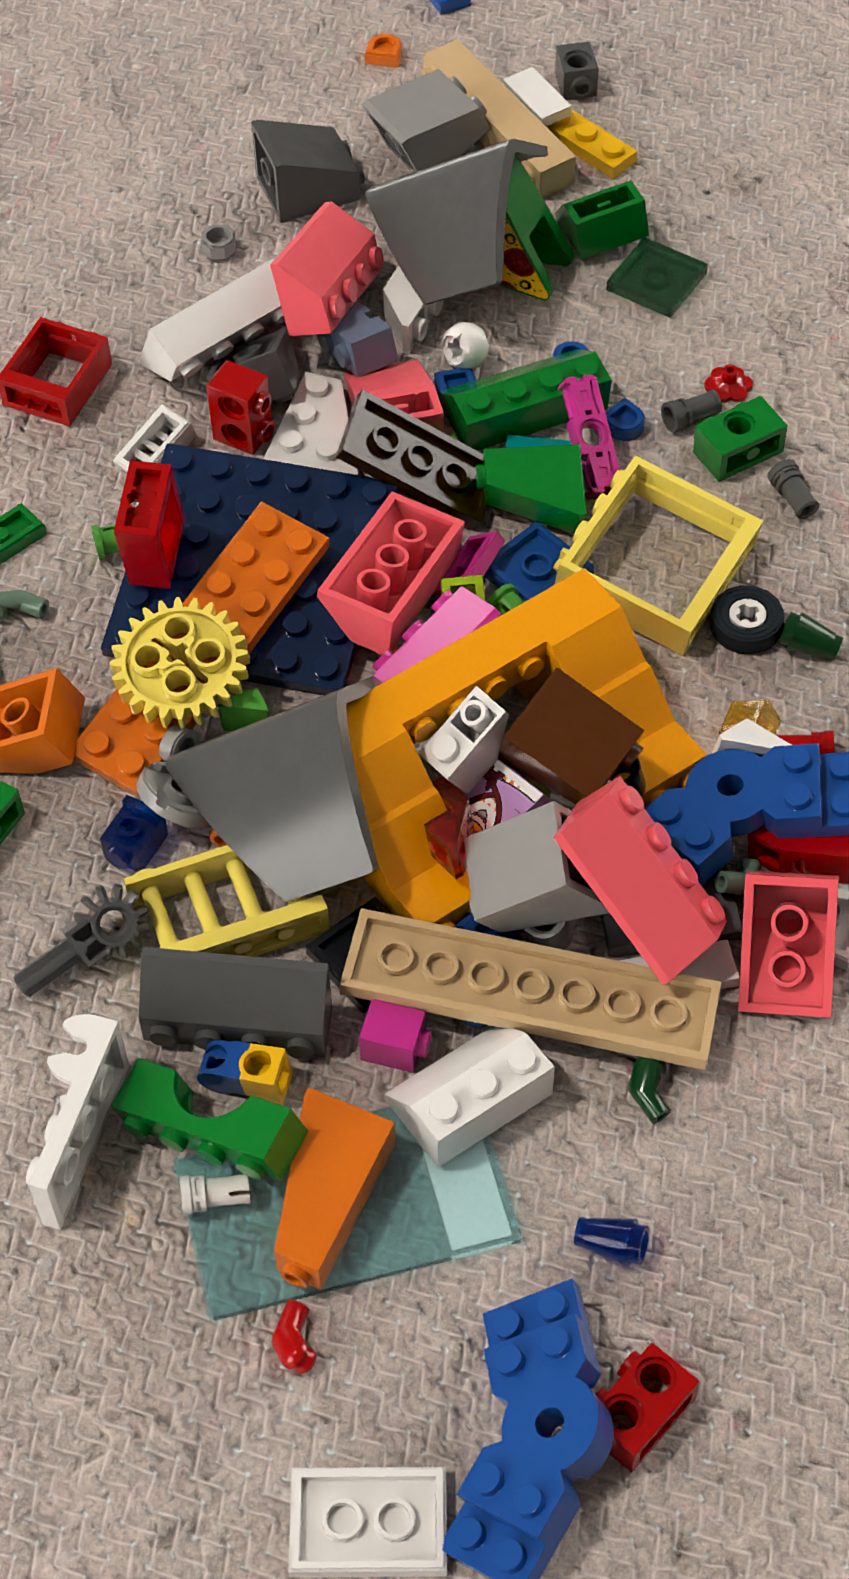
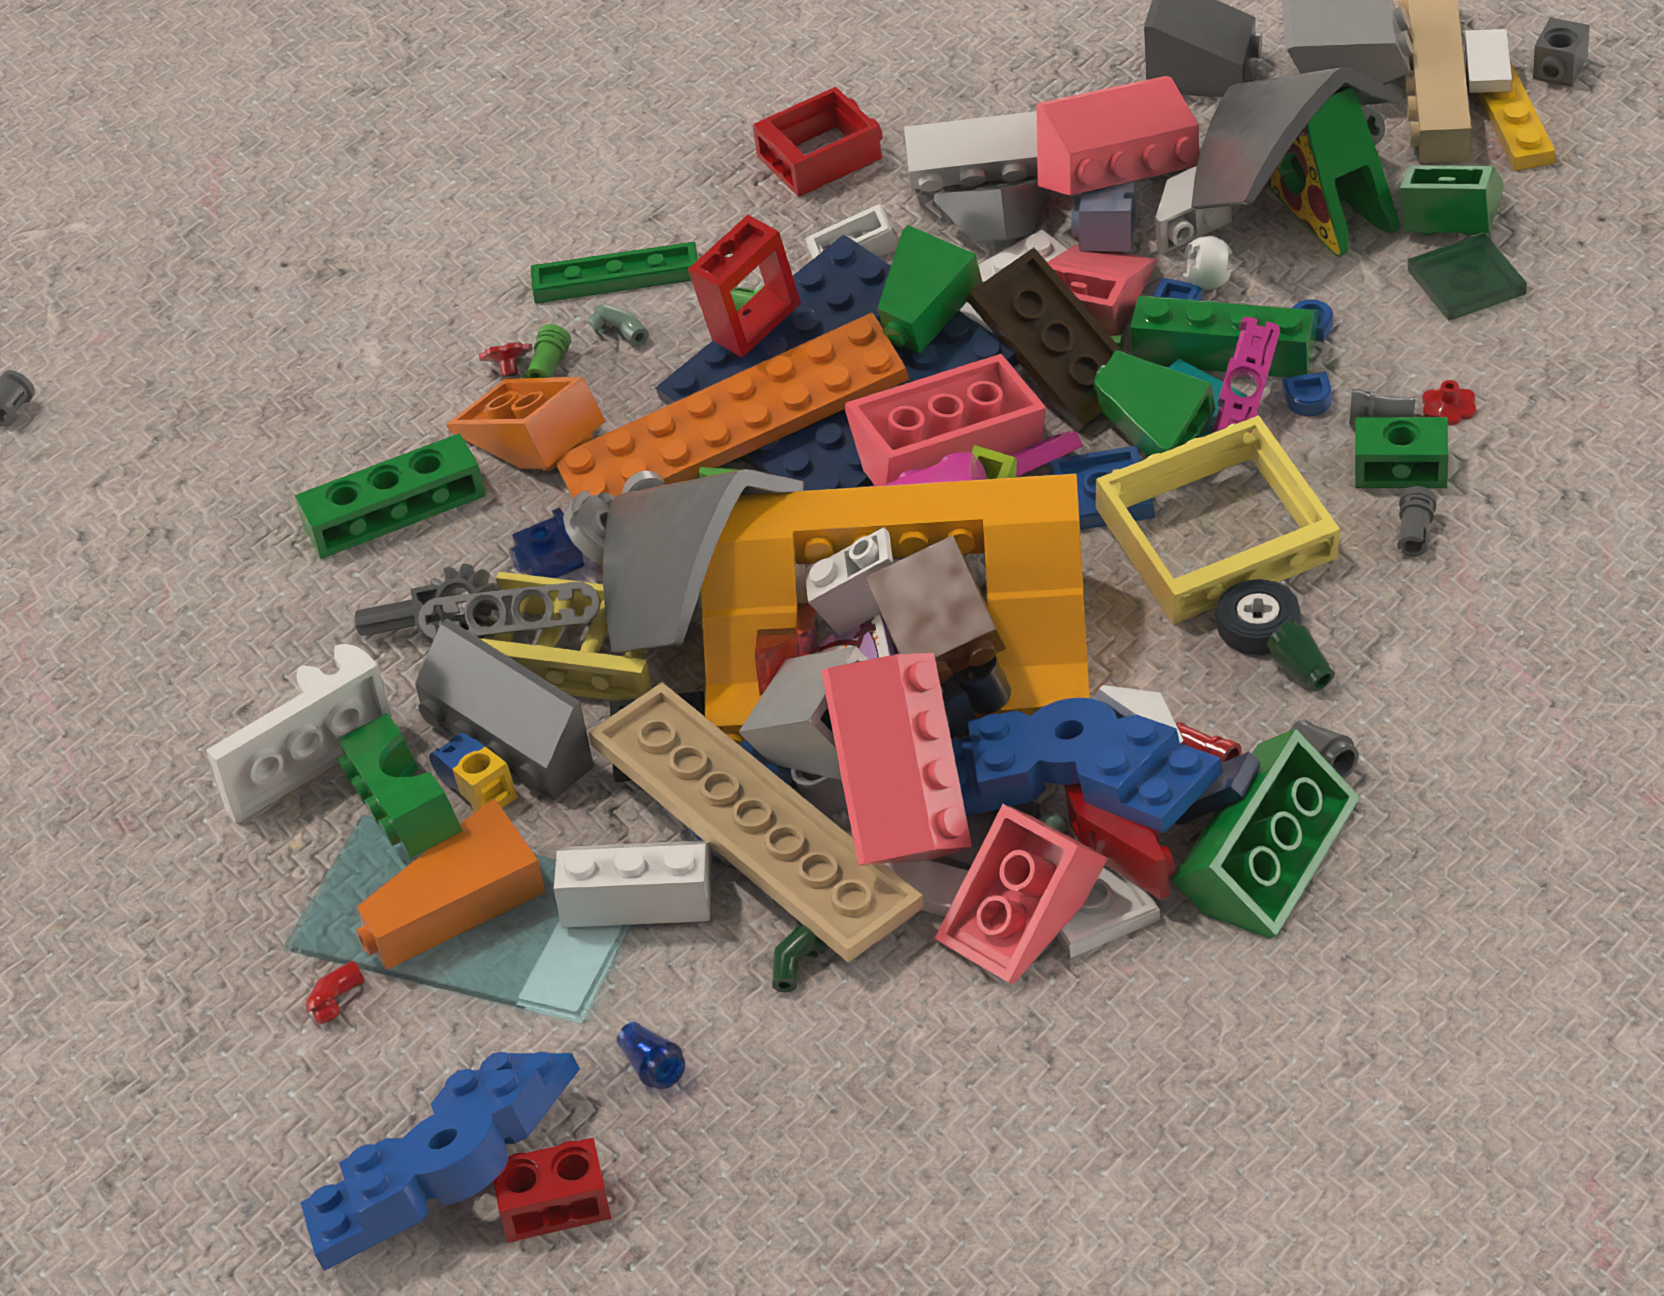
camera: 40 degrees right, 10 degrees down
light yellow gear [110,597,250,728] -> none
white pin [179,1173,250,1215] -> none
light grey tile [201,225,236,260] -> none
red brick [206,360,274,455] -> none
white tile [289,1467,447,1577] -> none
dark pink brick [359,999,432,1073] -> none
clear yellow slope [719,700,780,735] -> none
none -> light grey beam [418,582,601,639]
none -> green slope [877,225,983,353]

